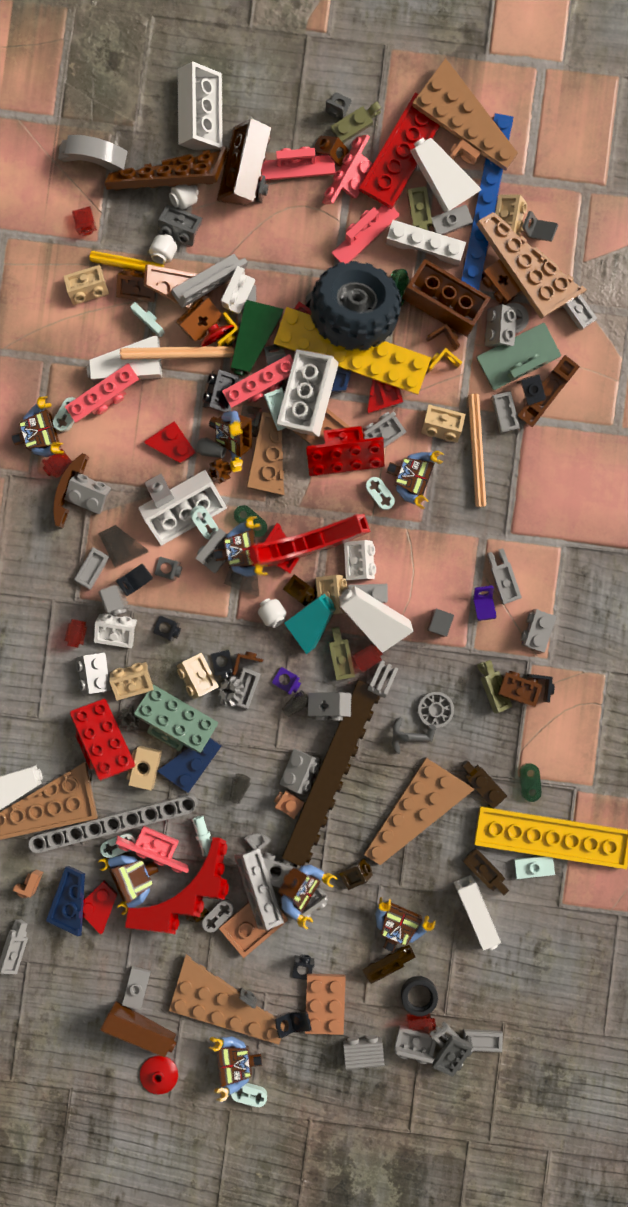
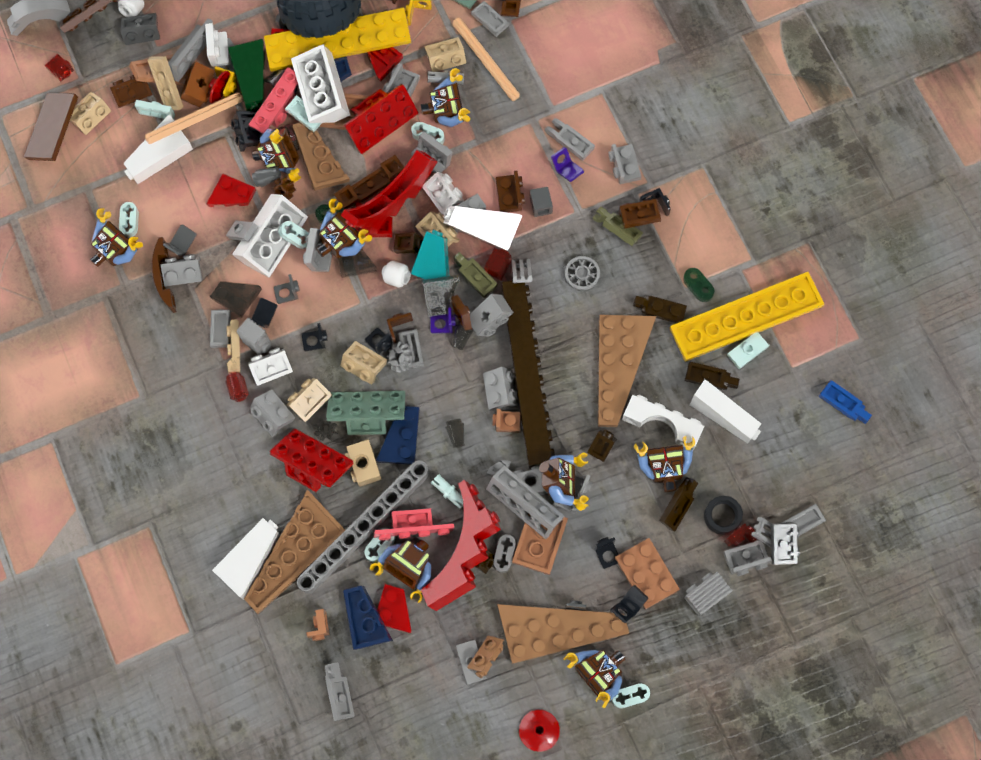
camera: 25 degrees left, 15 degrees down
clear red bracket [42,449,73,478] -> none
coral bracket [64,363,140,423] -> none
yellow axle [89,251,165,272] -> none
reddish brown slope [100,1001,177,1057] -> none
white head [149,234,177,264] -> none
dark grey piece [392,717,436,754] -> none
none -> tile [24,93,78,161]
none -> tan plate [148,56,183,110]
none -> dark grey bracket [163,225,197,255]
none -> tan hinge [226,320,240,374]
none -> reddish brown slope [334,155,404,209]
none -> light grey bracket [411,131,452,173]
none -> clear smoke wing [422,275,460,317]
none -> light grey pin [428,70,464,85]
none -> reddish brown plate [451,295,472,331]
none -> medium nougat hinge [467,636,504,678]
none -> reddish brown bracket [496,170,525,213]
none -> white arch [622,395,704,450]
none -> blue hinge [819,380,872,424]

